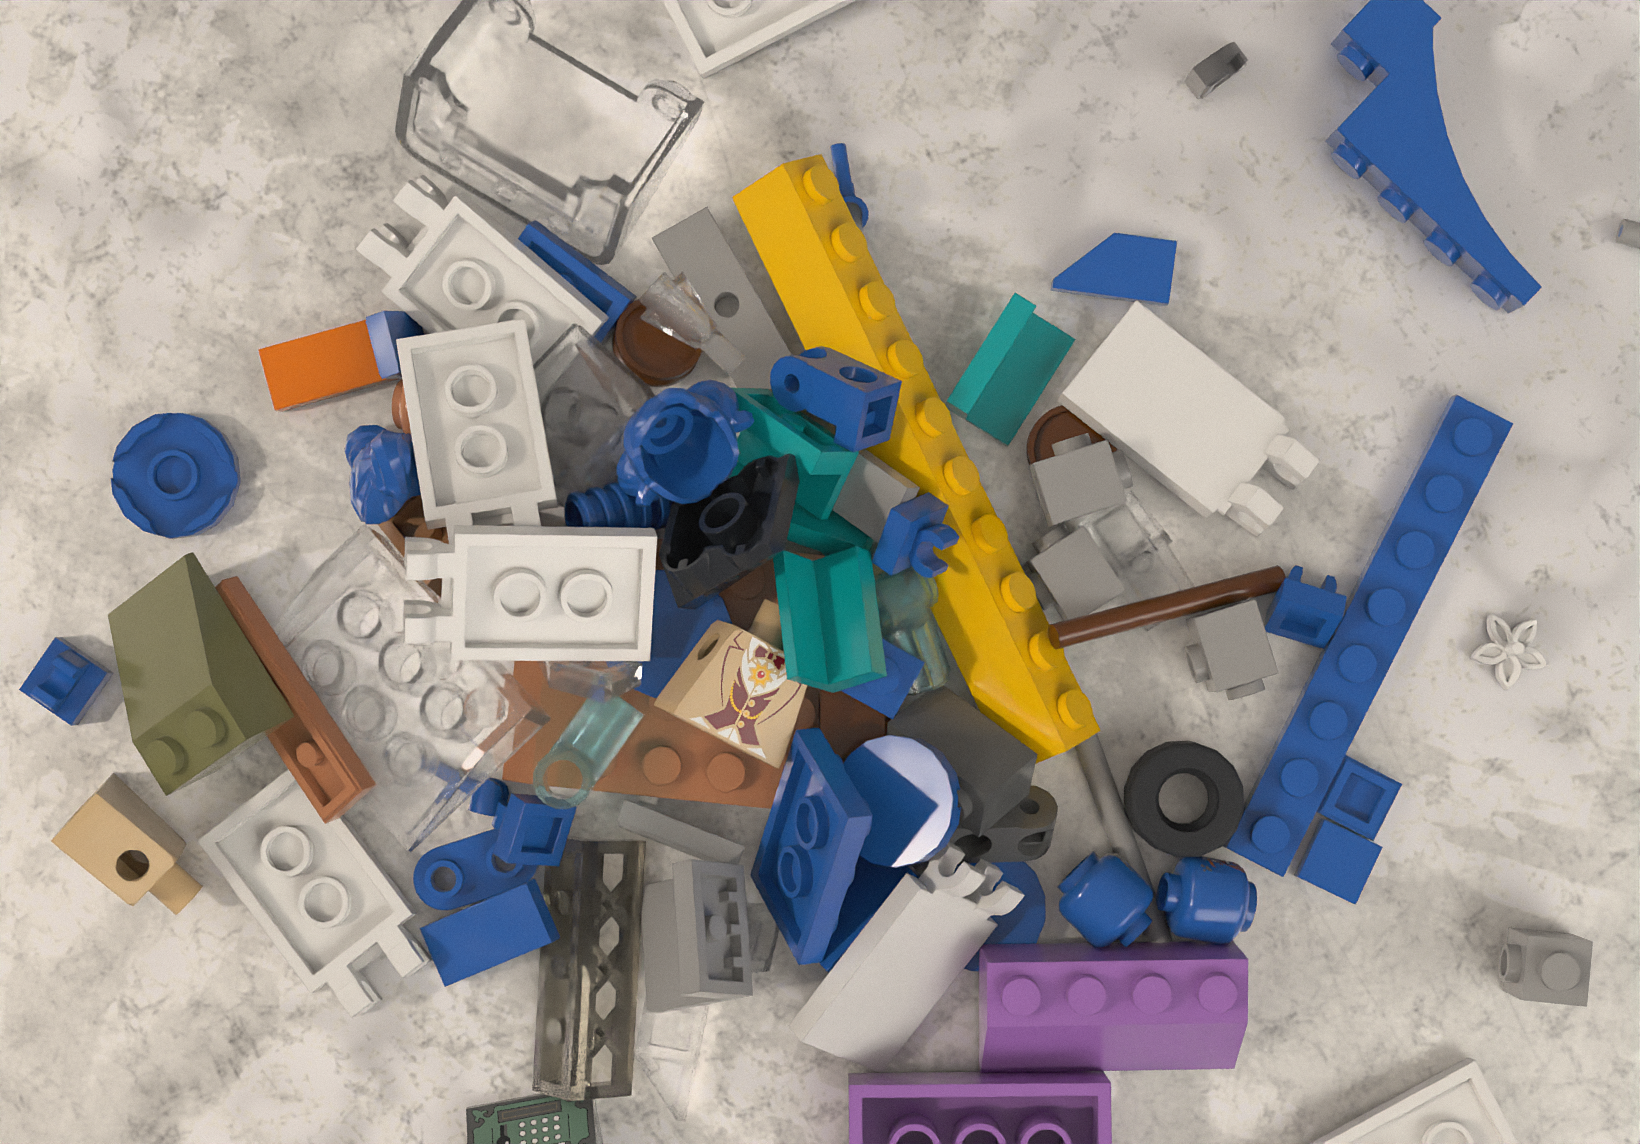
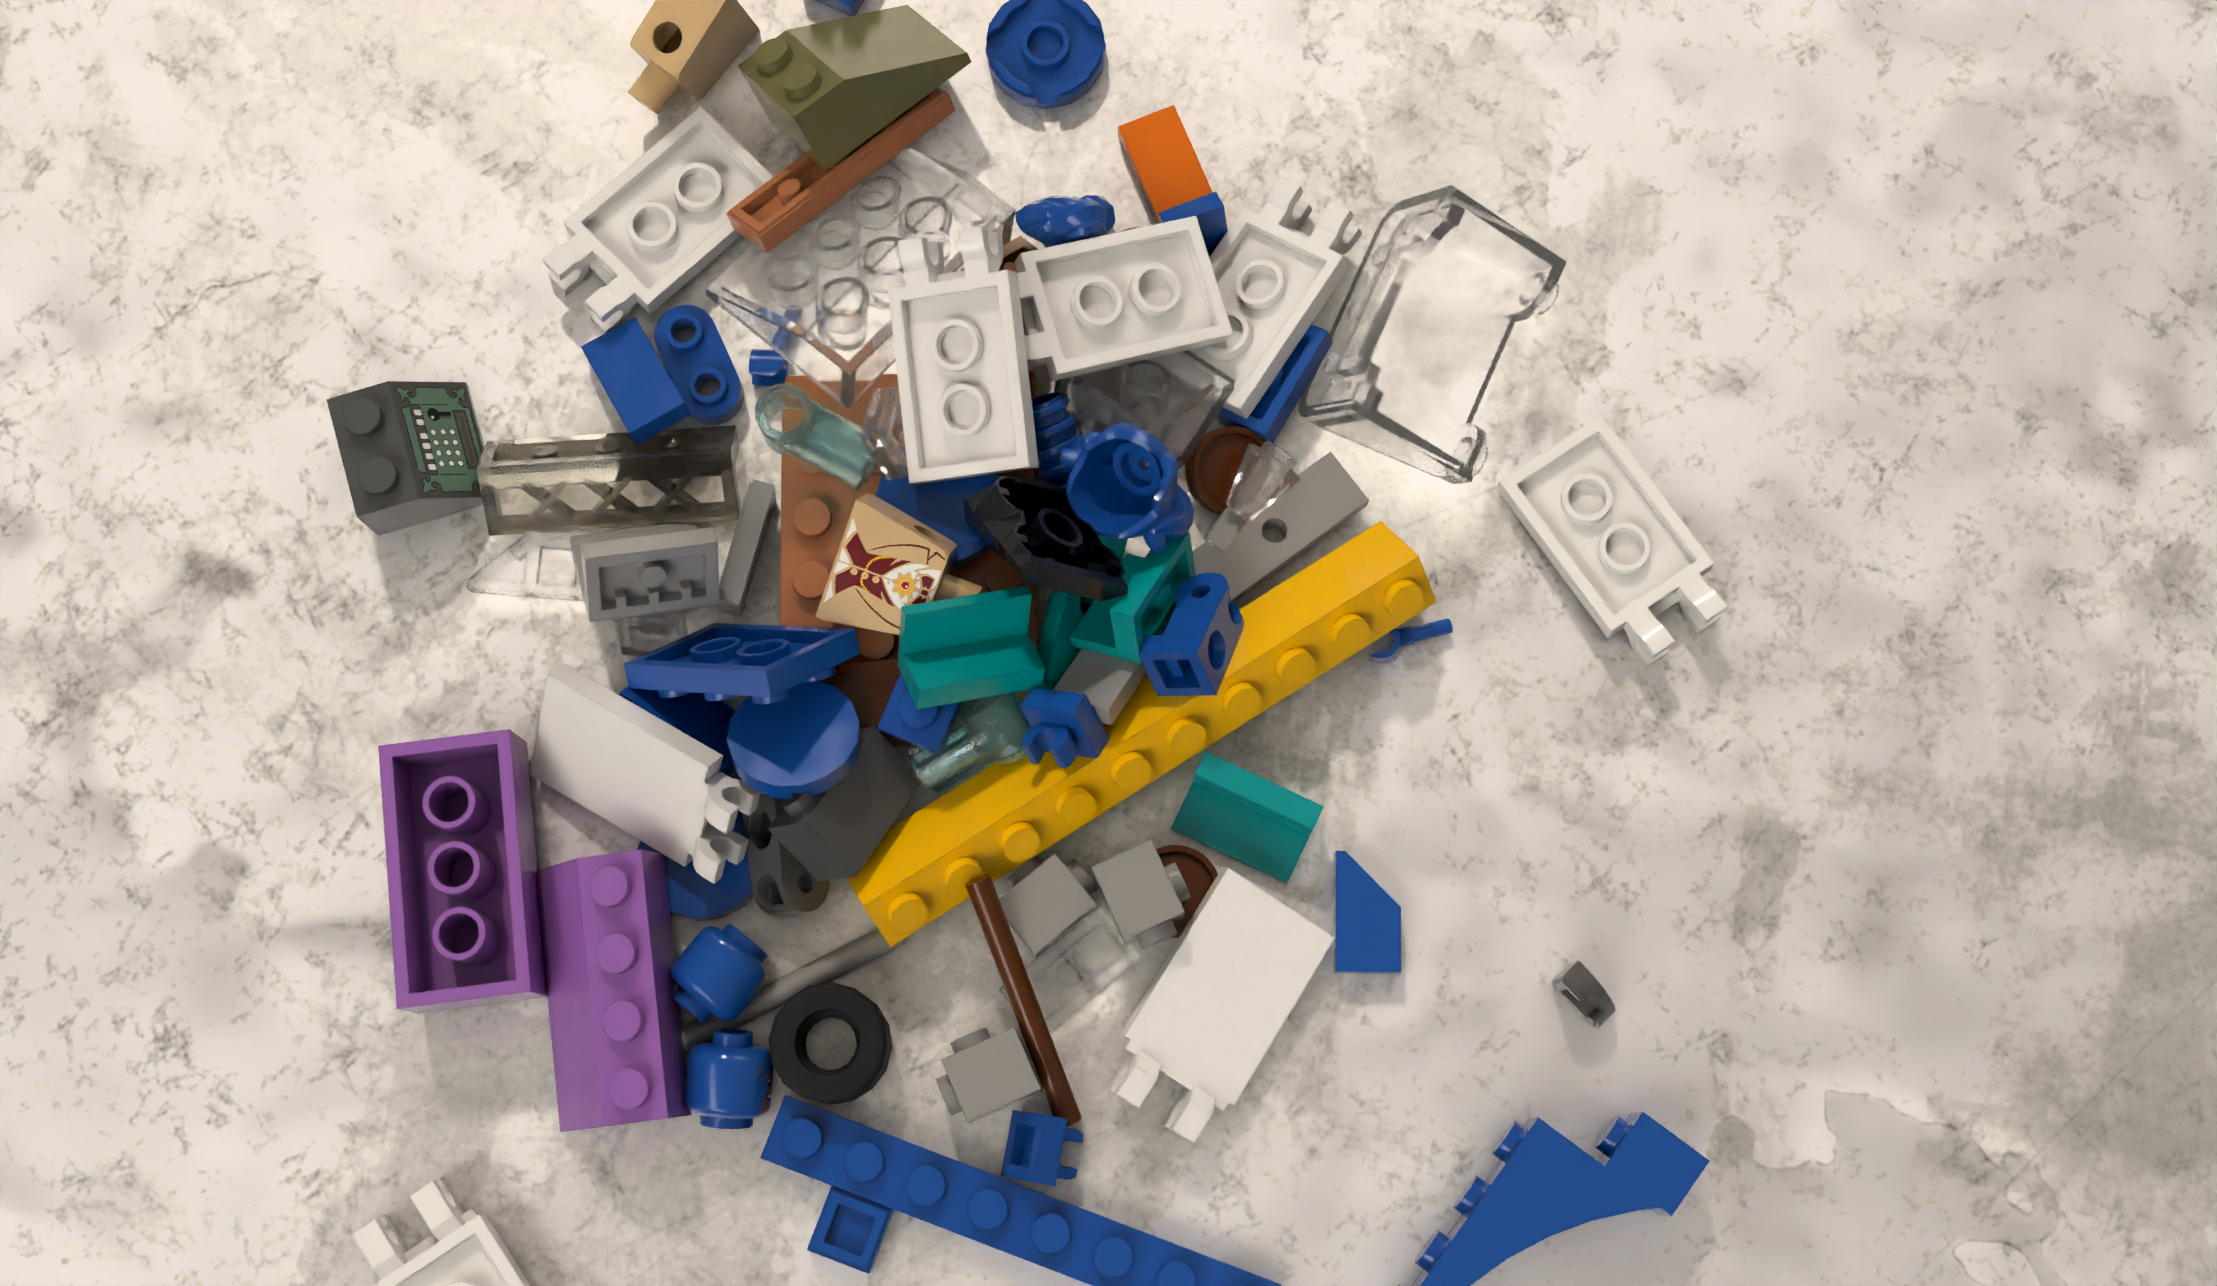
camera: 80 degrees right, 10 degrees down
blue tile [491,793,577,867] -> none
blue tile [1294,818,1383,905] -> none

